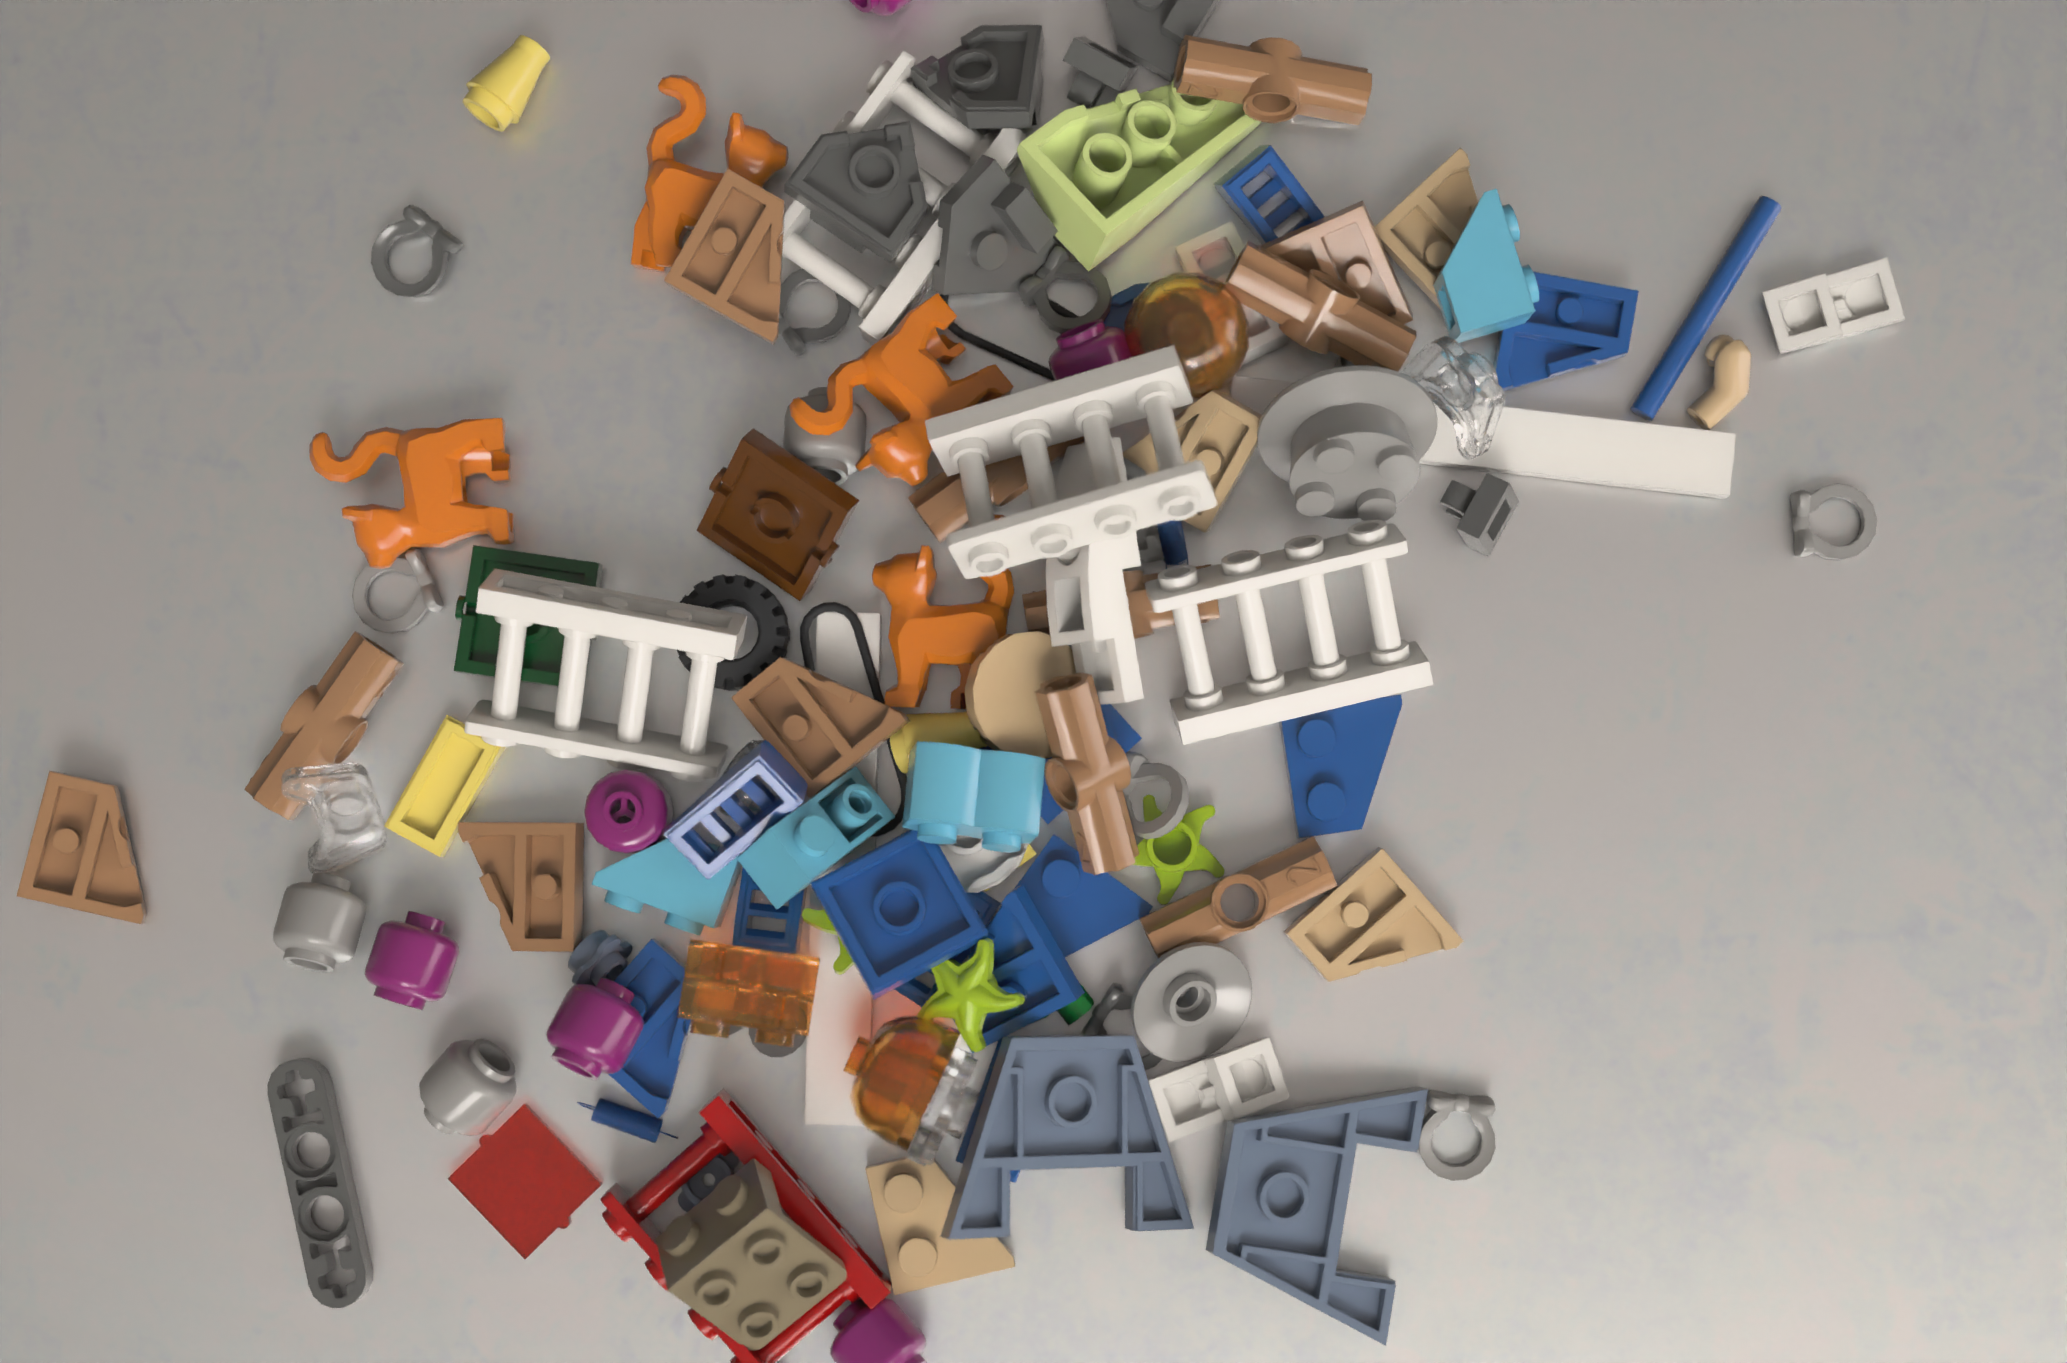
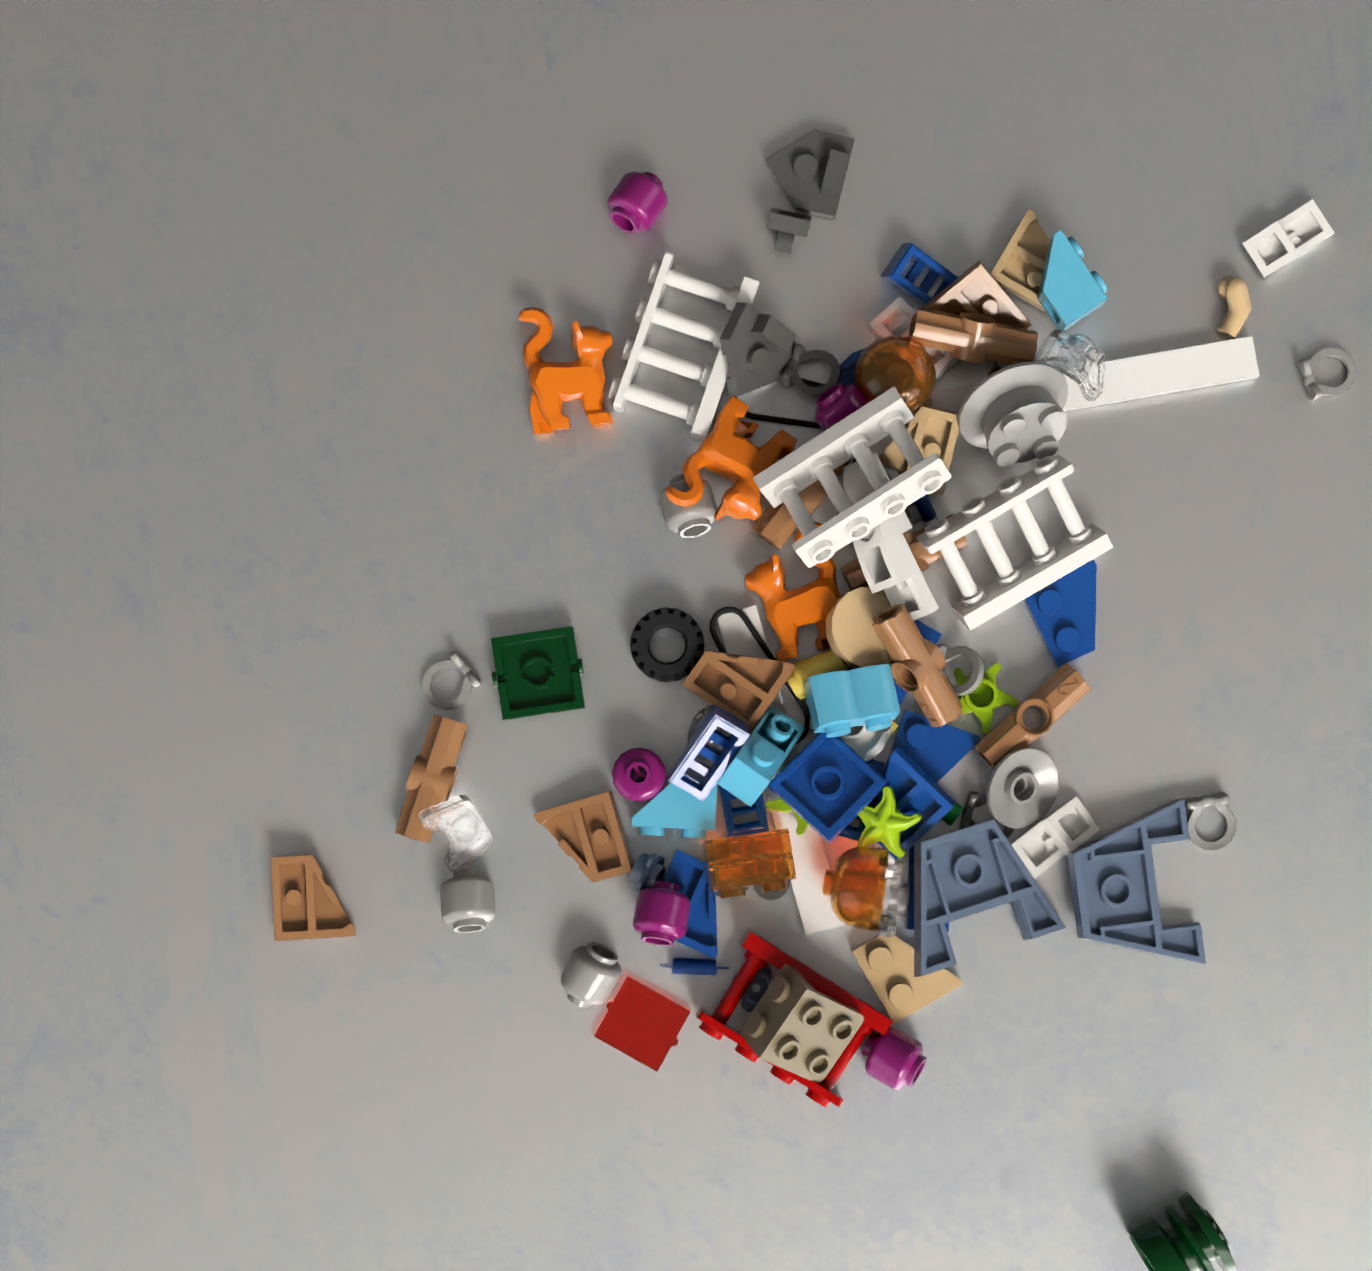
camera: 15 degrees left, 0 degrees up
dark grey beam [267,1058,373,1308] -> none
orange animal [309,418,515,569] -> none
magenta head [364,911,459,1010] -> none
dark grey piece [371,205,463,297] -> none
light yellow tile [384,715,506,857] -> none
light yellow cone [463,35,550,132] -> none
white fence [464,569,747,782] -> none
medium nougat wing [664,169,785,345] -> none
reddish brown plate [696,428,859,601] -> none
dark grey piece [779,269,851,356] -> none
dark grey plate [784,121,928,263] -> none
dark grey plate [911,25,1044,128] -> none
yellowish green wedge [1017,78,1262,271] -> none
medium nougat piece [1173,35,1372,126] -> none
tan wing [1283,847,1463,982] -> none
dark grey tile [1440,473,1519,556] -> none
blue wing [1489,272,1639,393] -> none
blue bar [1630,196,1782,421] -> none

